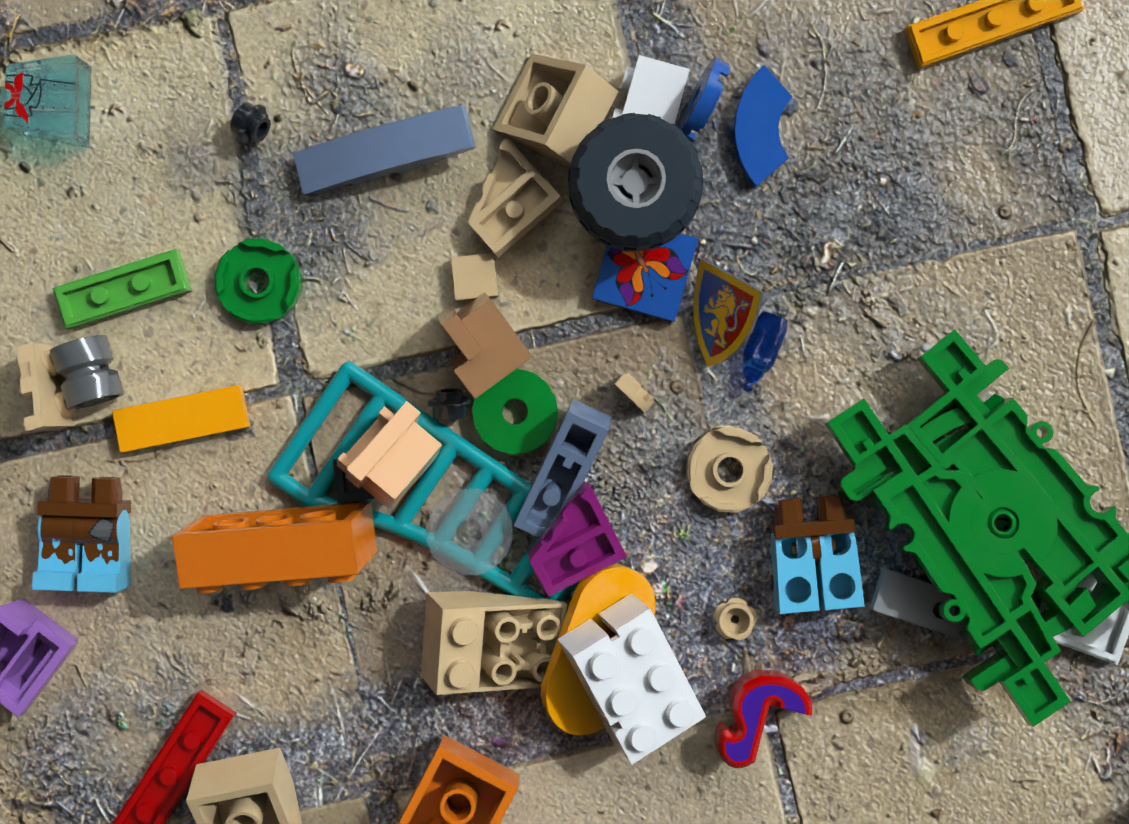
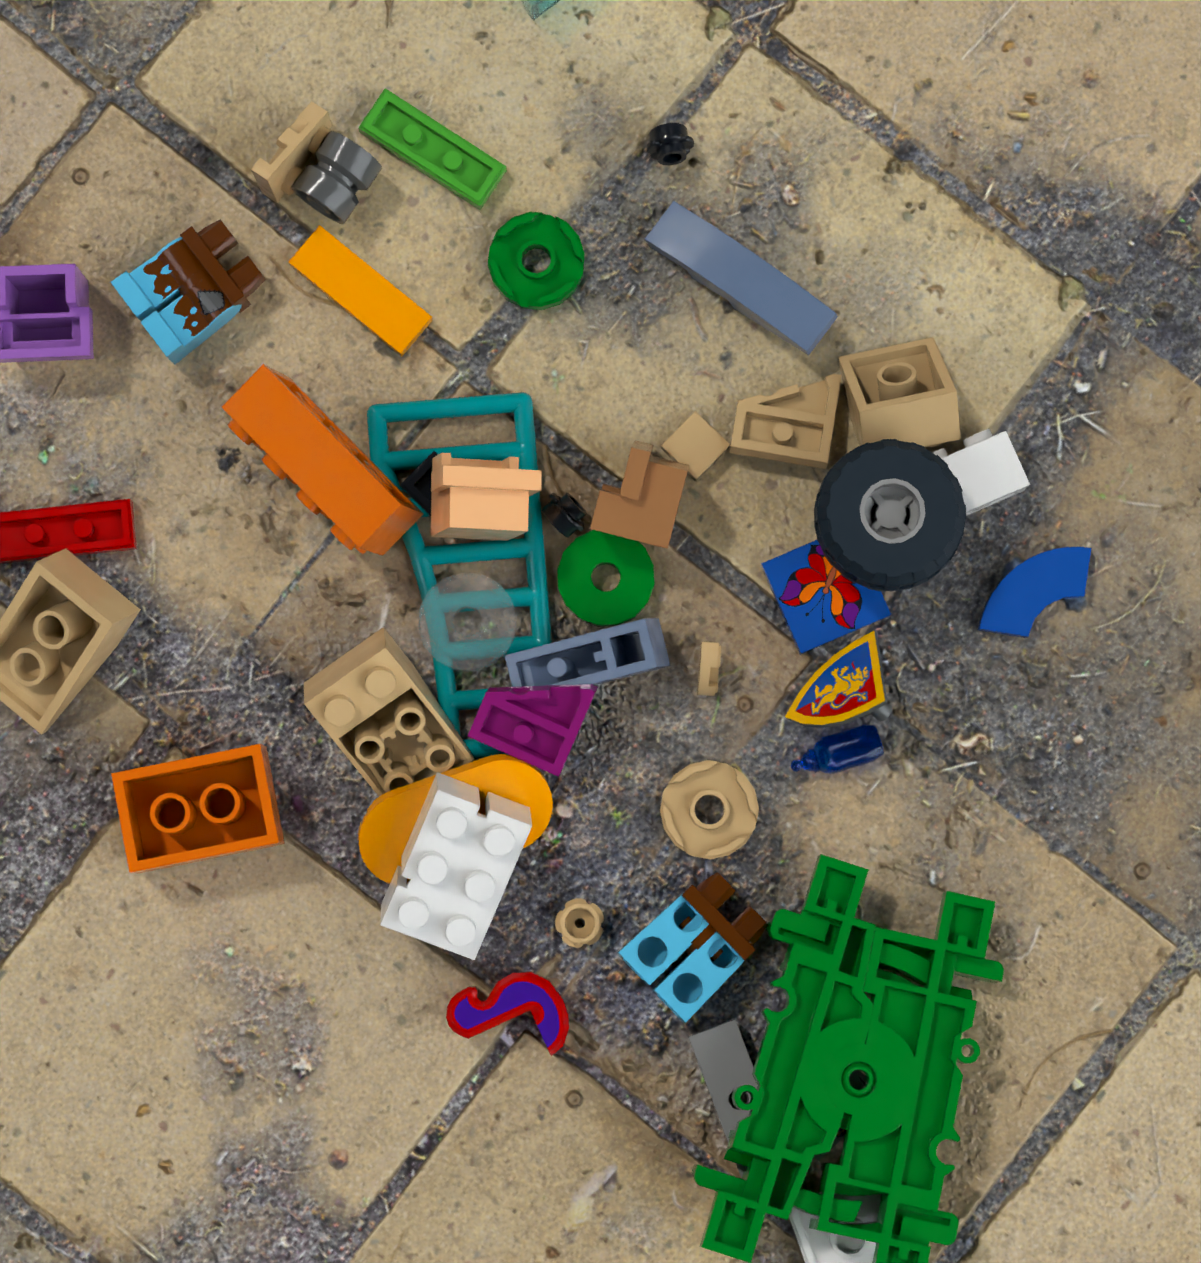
camera: 50 degrees right, 5 degrees down
blue tile [677,57,730,143] -> none

